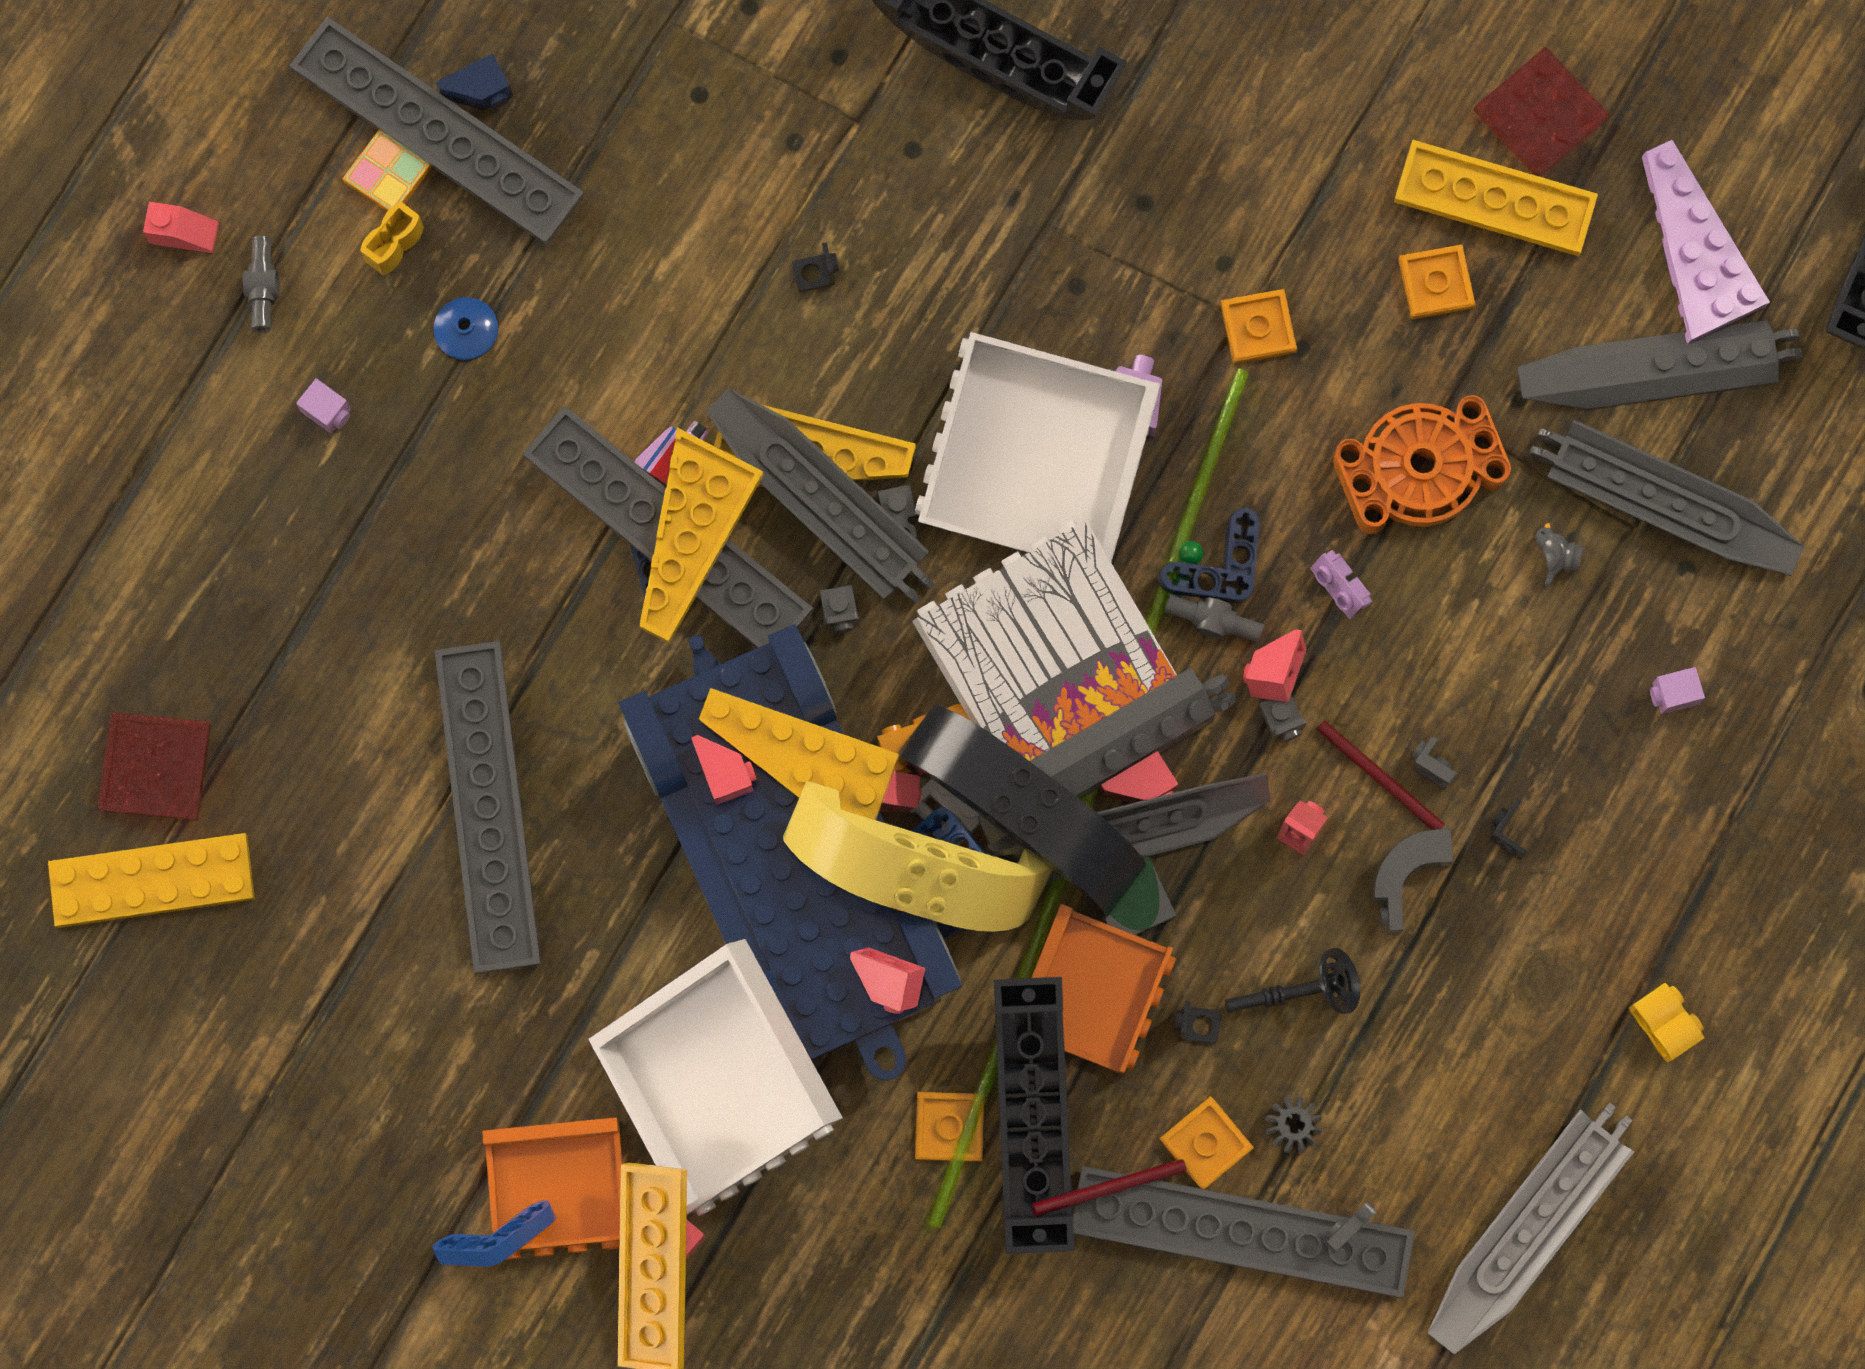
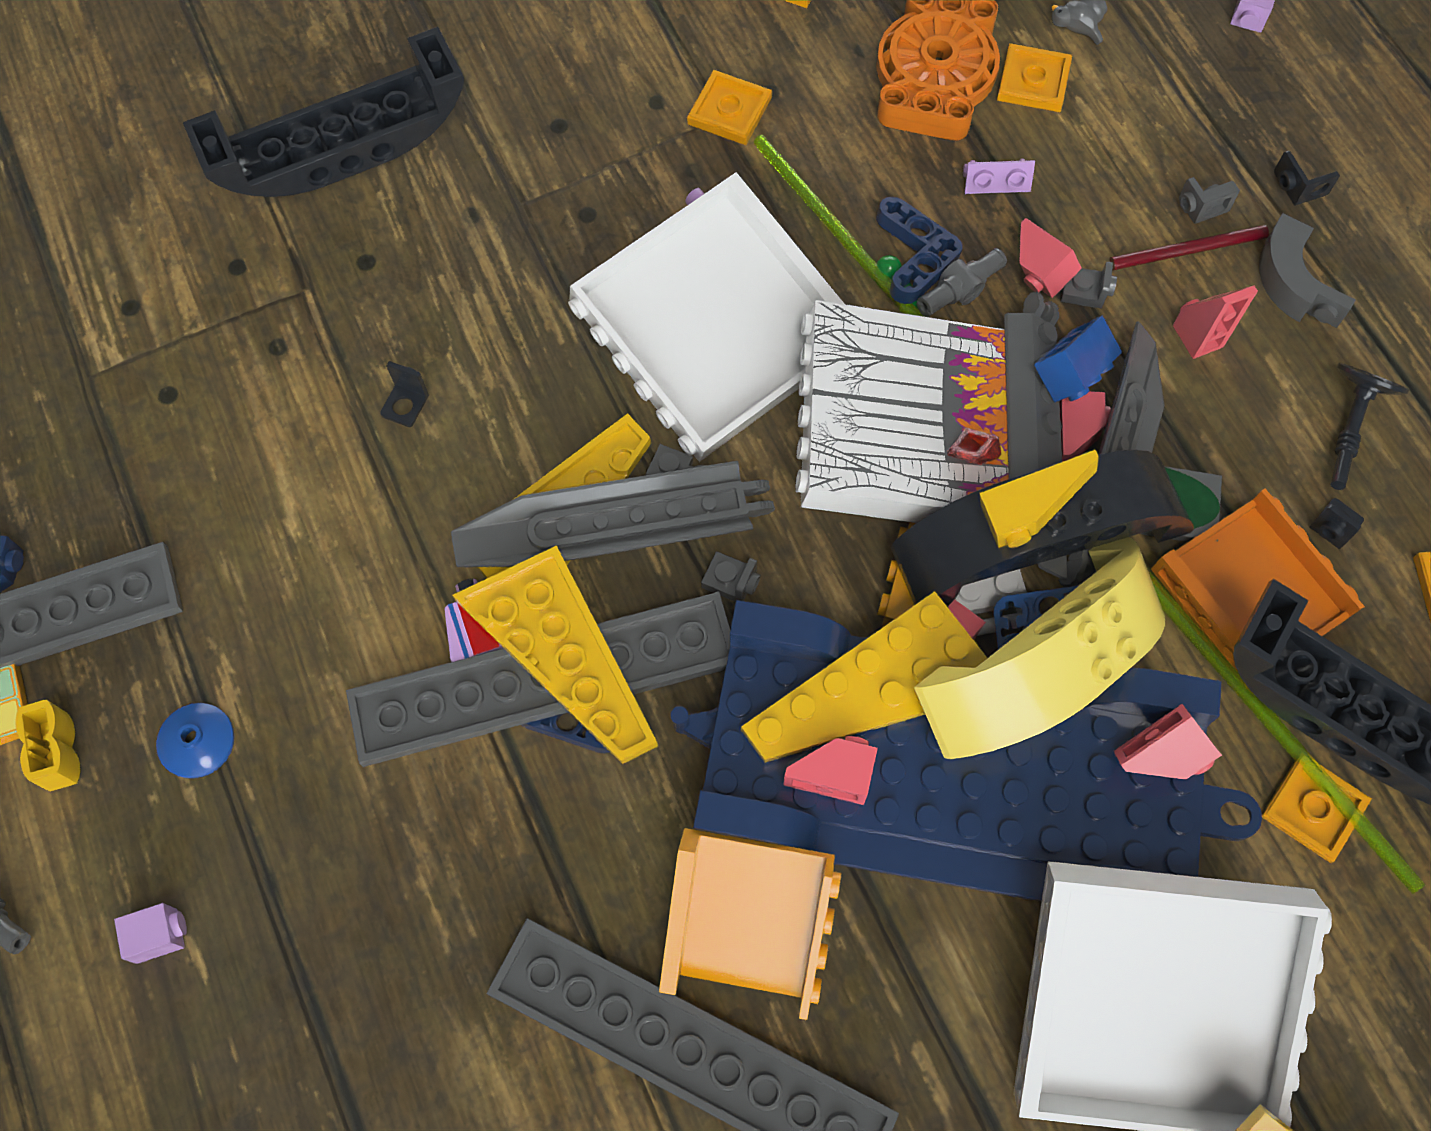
camera: 55 degrees left, 10 degrees down
none -> light orange panel [659,828,841,1020]
none -> clear red slope [947,427,1002,465]
none -> yellow slope [980,450,1099,548]
none -> light orange tile [997,43,1072,112]
none -> blue brick [1034,315,1122,403]

